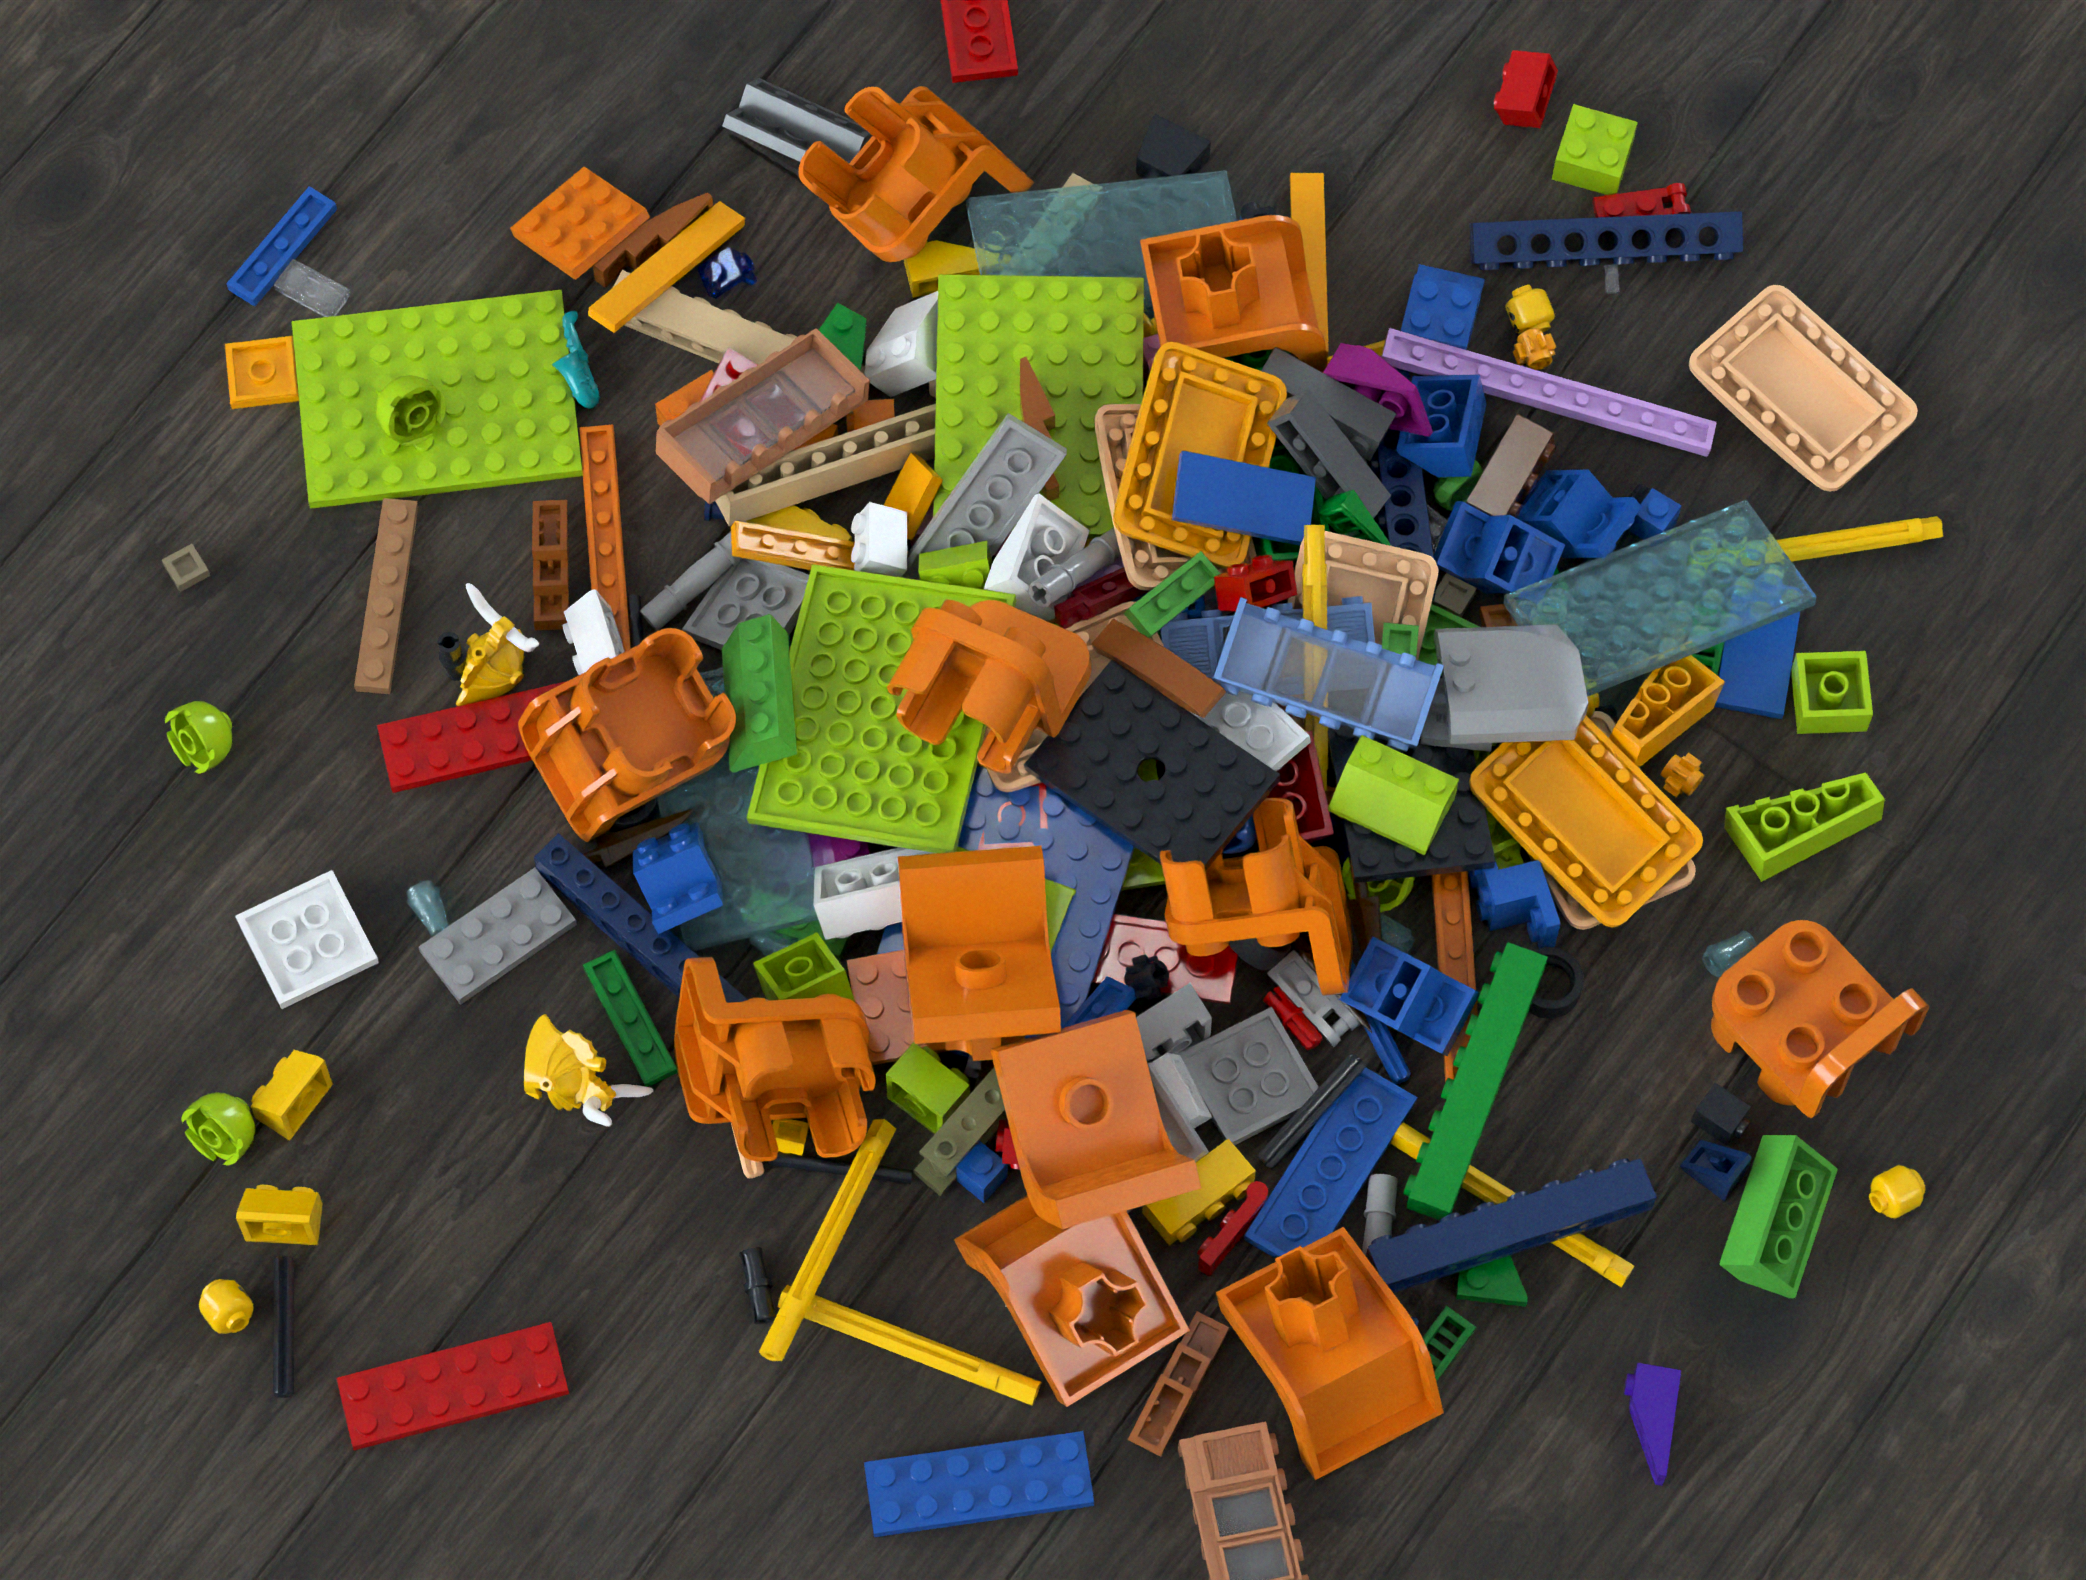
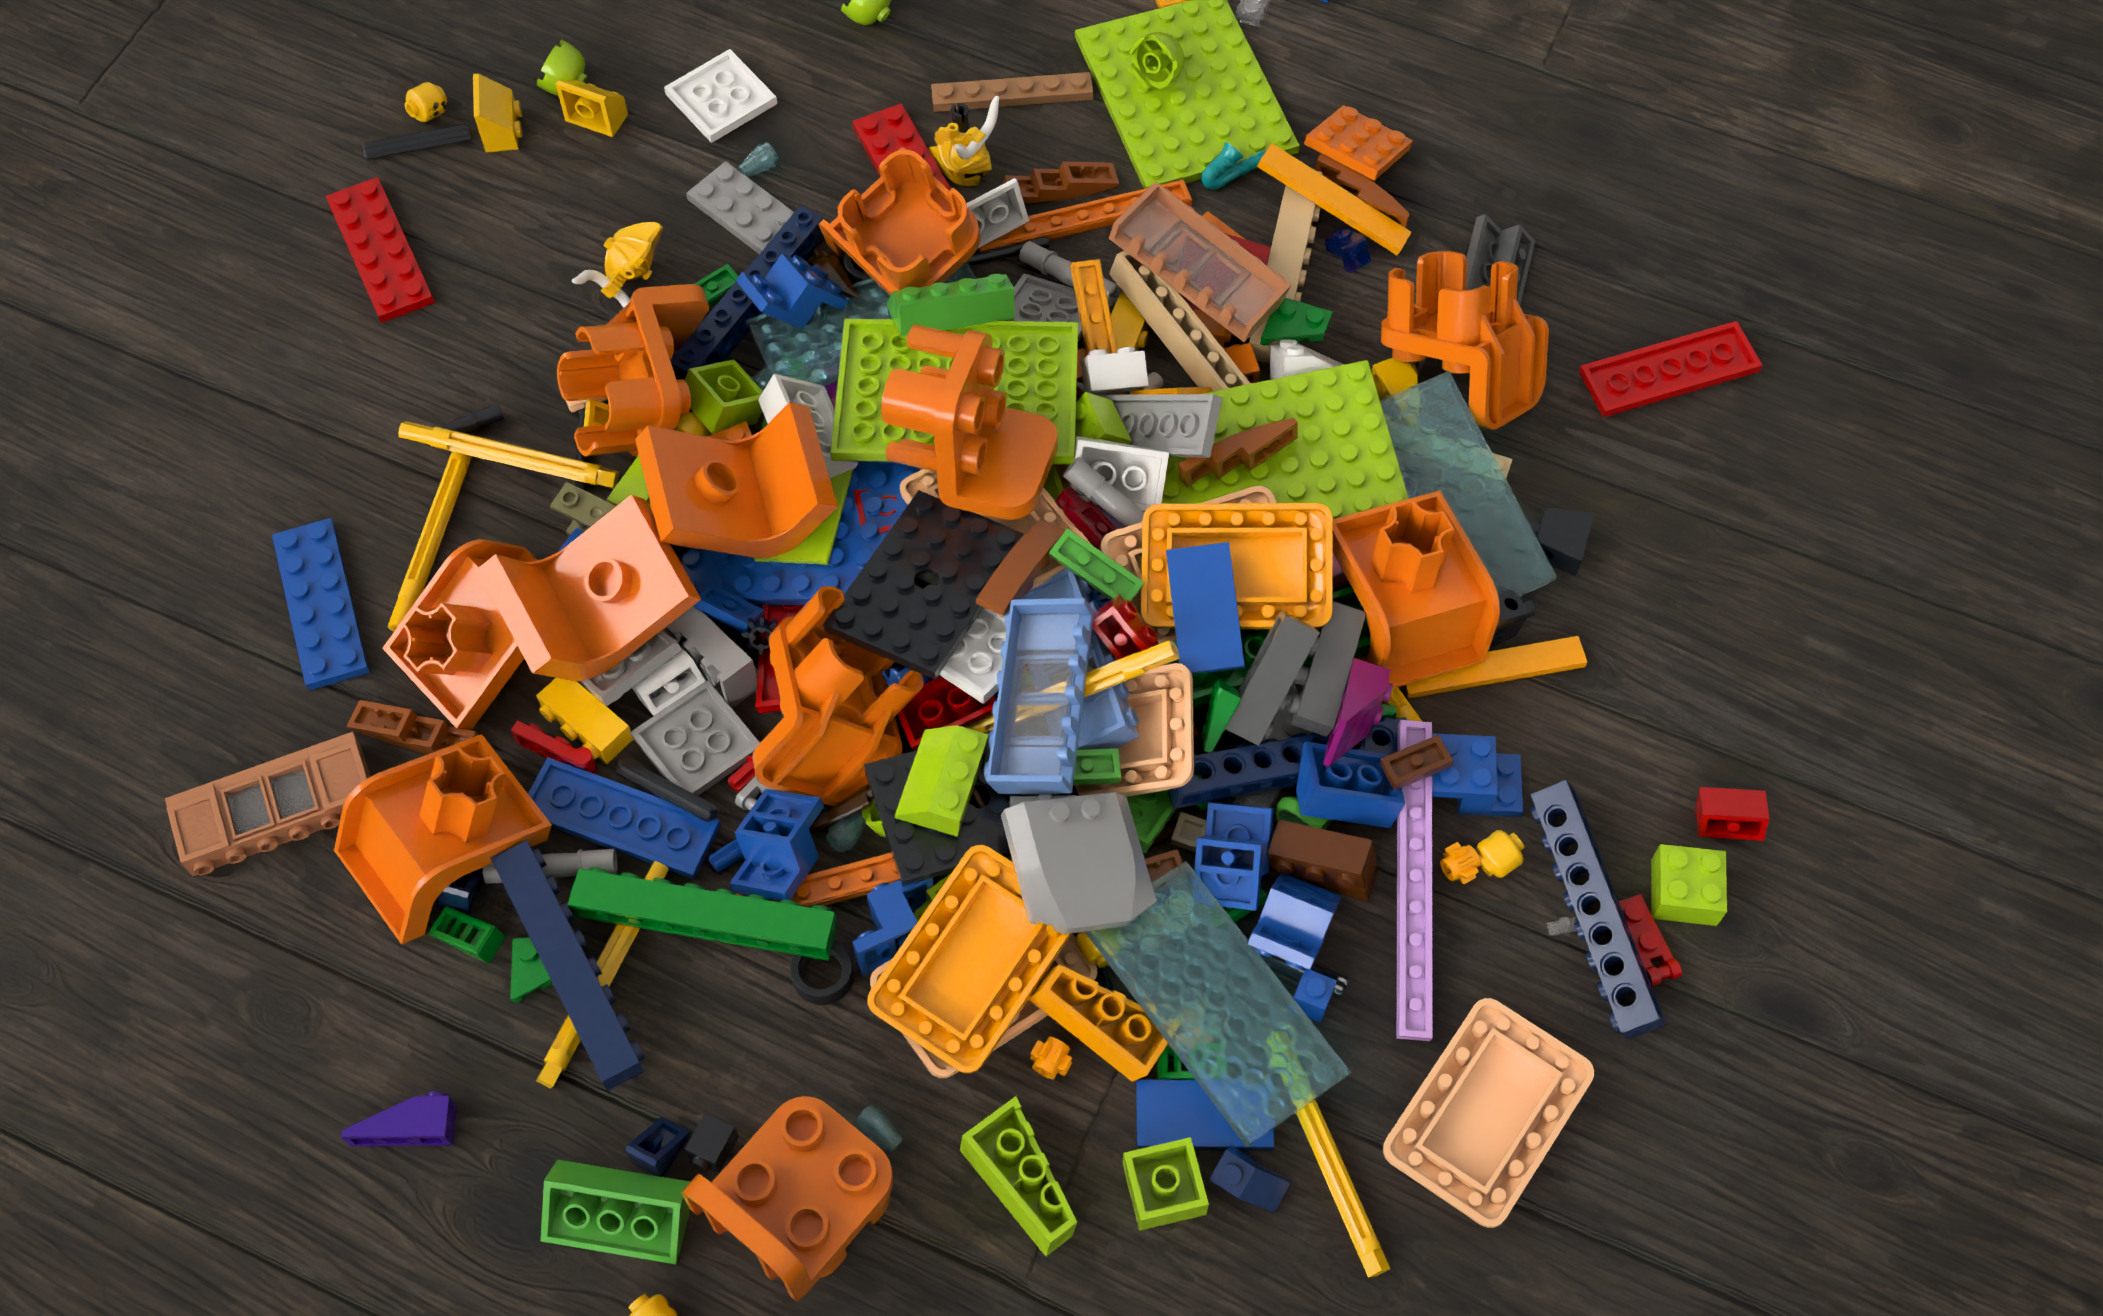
camera: 80 degrees right, 5 degrees down
none -> dark blue slope [1209,1145,1292,1213]
none -> reddish brown plate [1380,735,1454,791]

